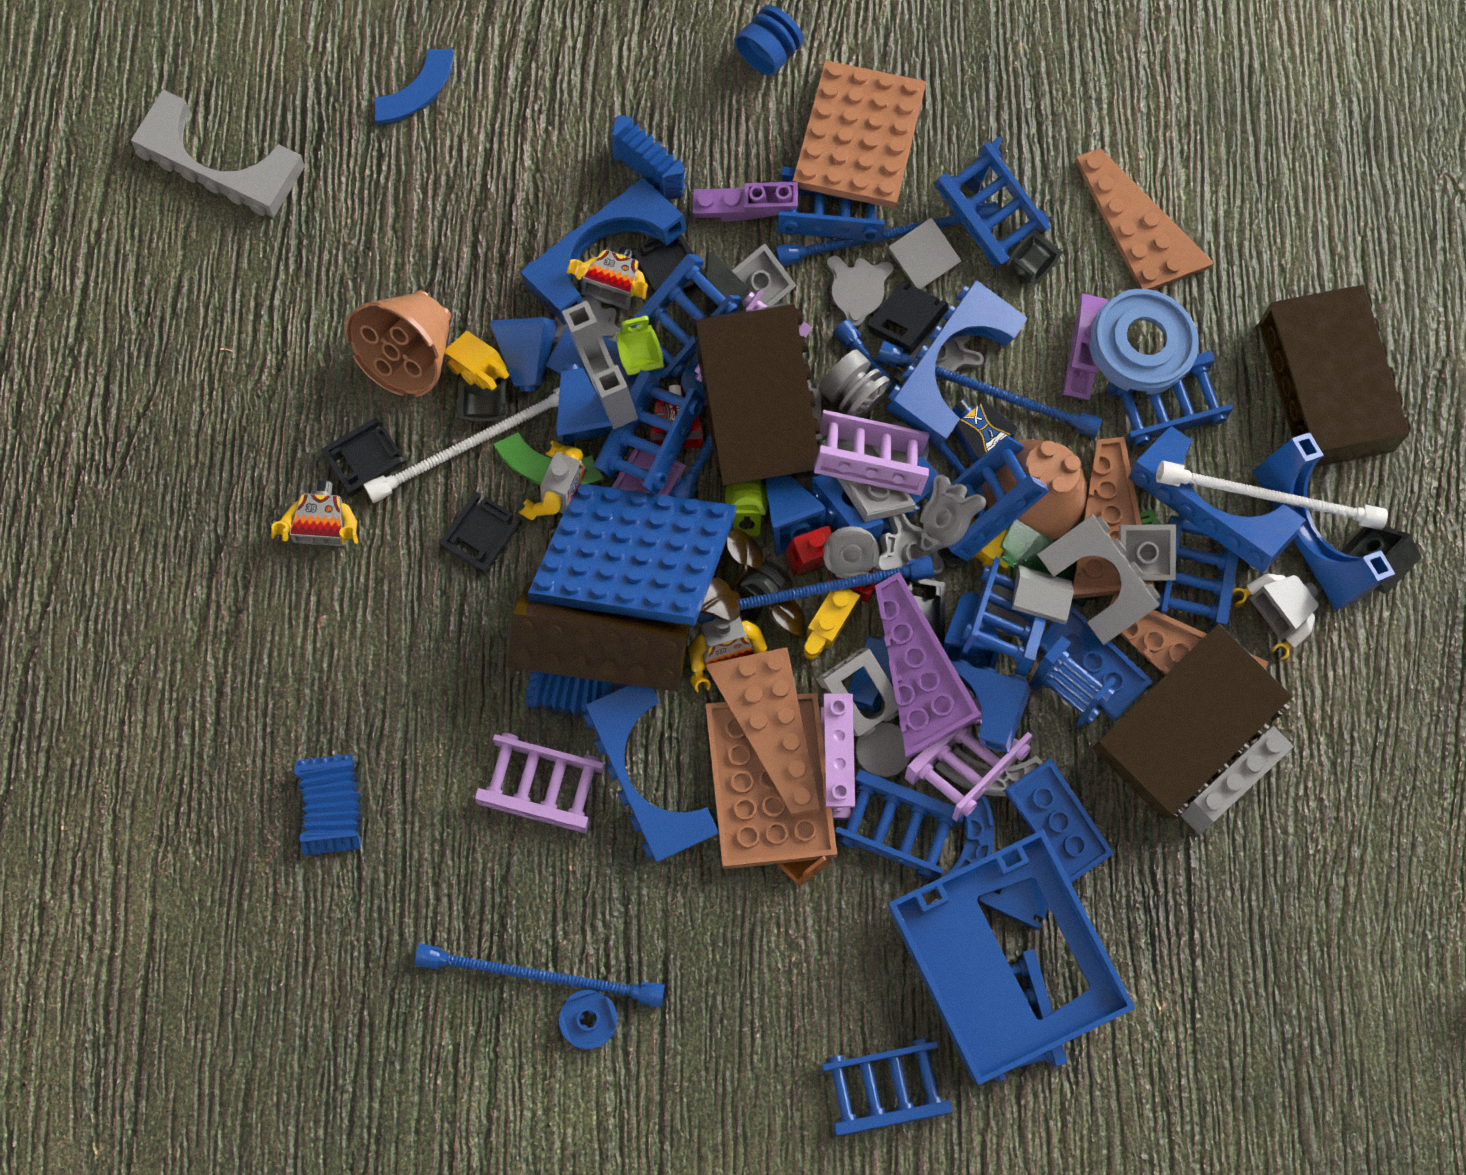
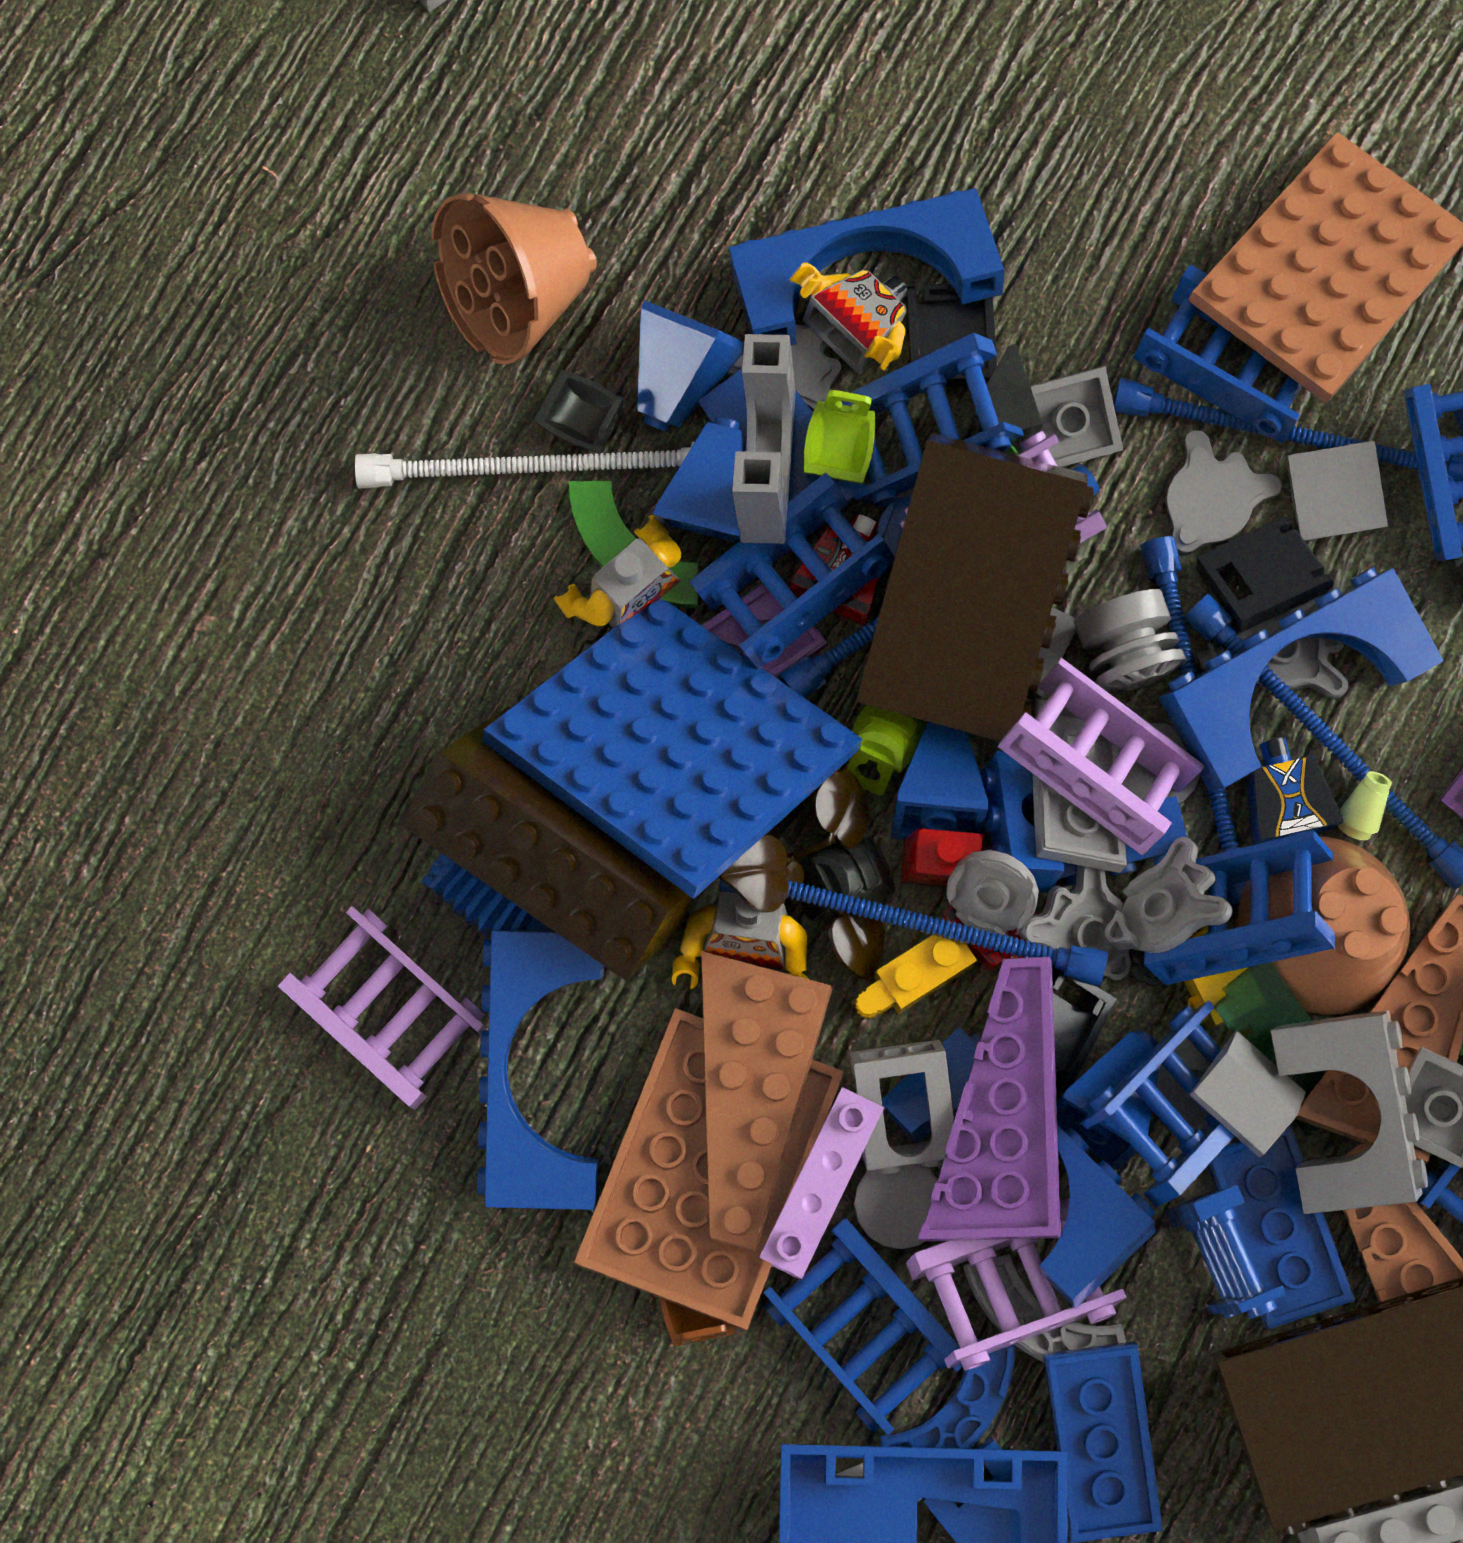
camera: 35 degrees right, 5 degrees up
torso [271,481,358,546] -> none
blue piece [294,754,363,855] -> none
black container [321,418,406,497] -> none
blue hose [415,943,665,1008] -> none
black container [439,492,522,575] -> none
yellow hinge [444,331,509,391] -> none
blue plate [559,990,617,1050] -> none
blue piece [611,115,685,199] -> none
medium lavender slope [693,182,798,222] -> none
blue wheel [734,5,804,76] -> none
none -> yellowish green cone [1338,771,1392,840]

